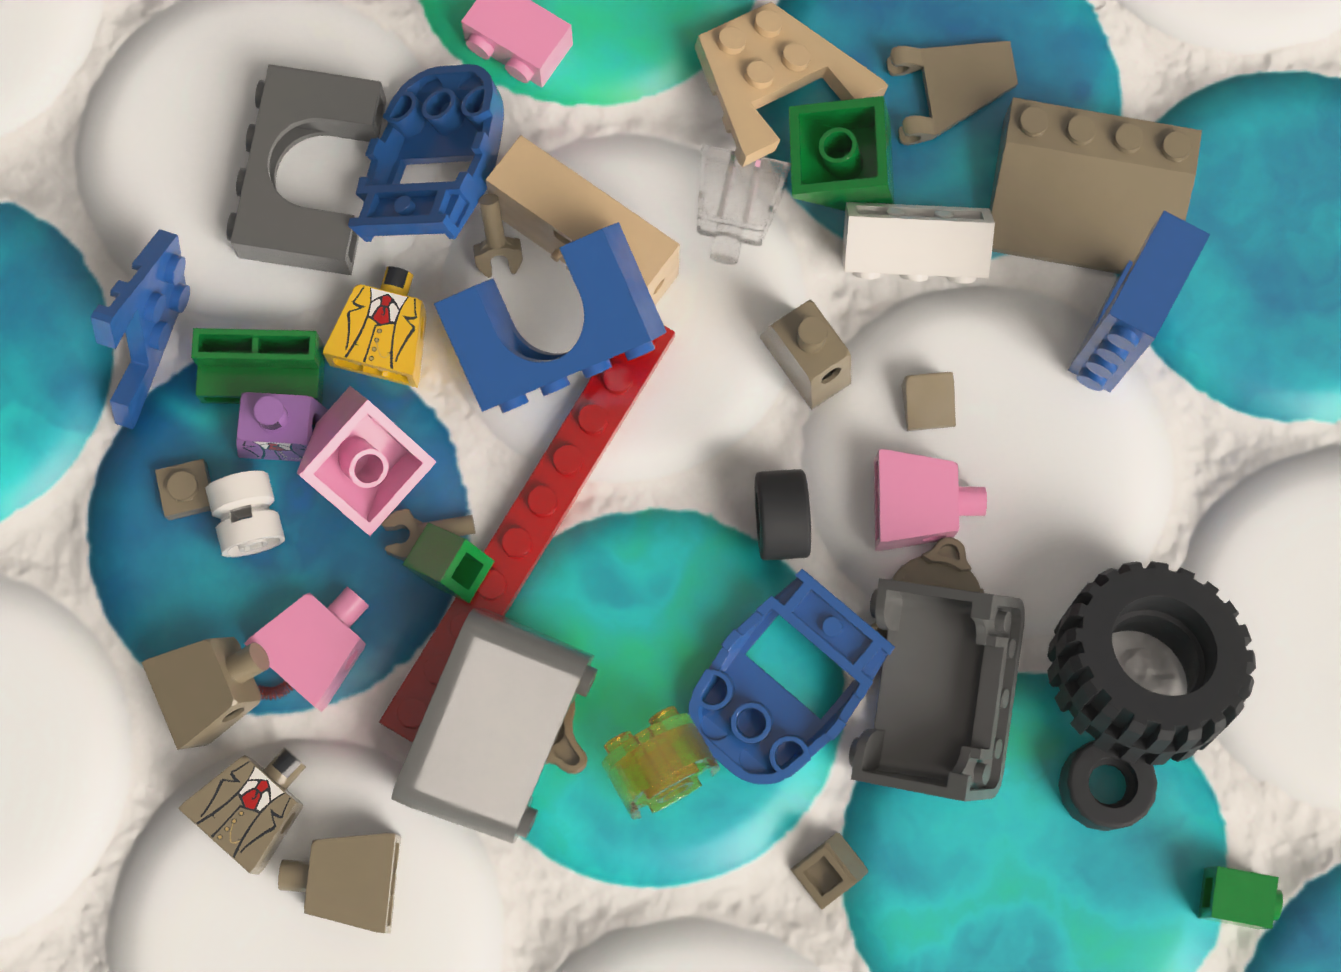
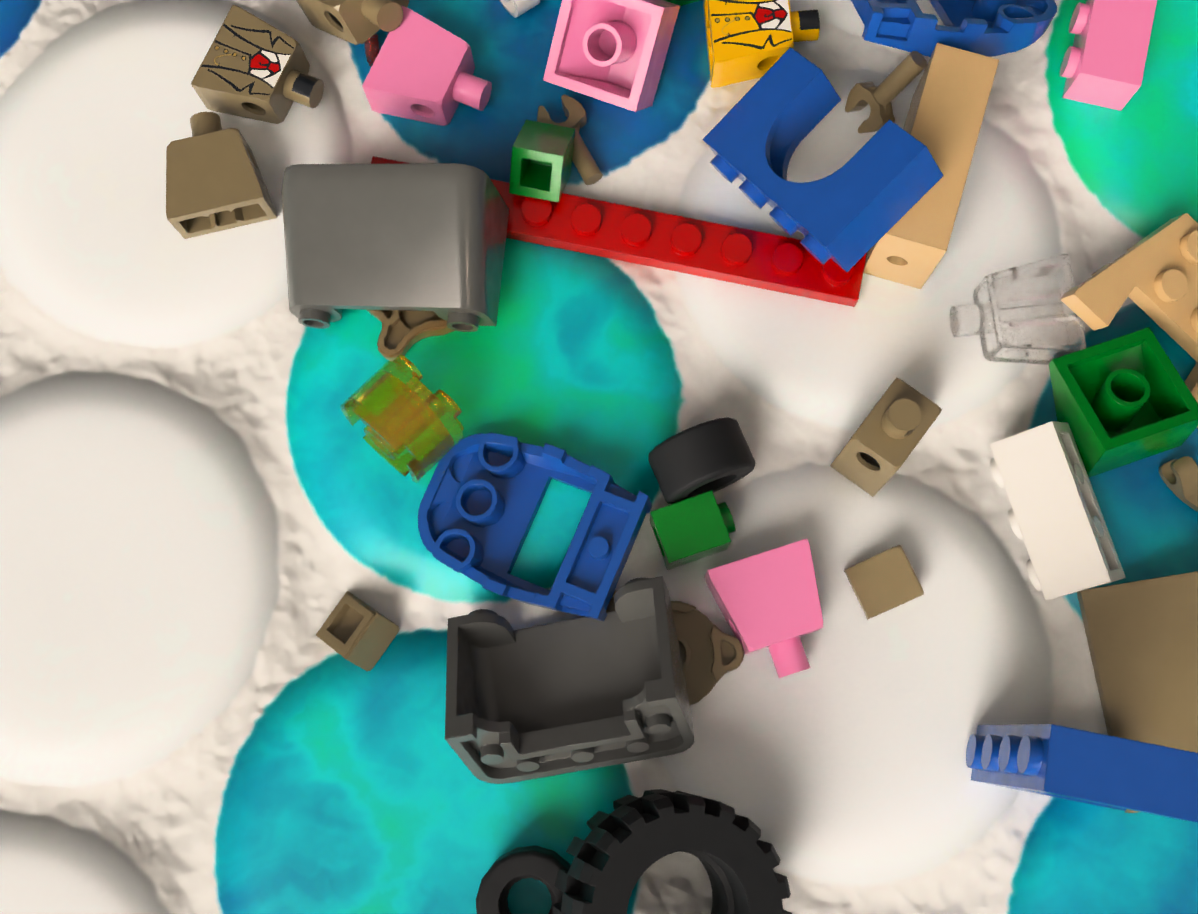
camera: 80 degrees right, 0 degrees up
none -> green brick [649,491,736,570]

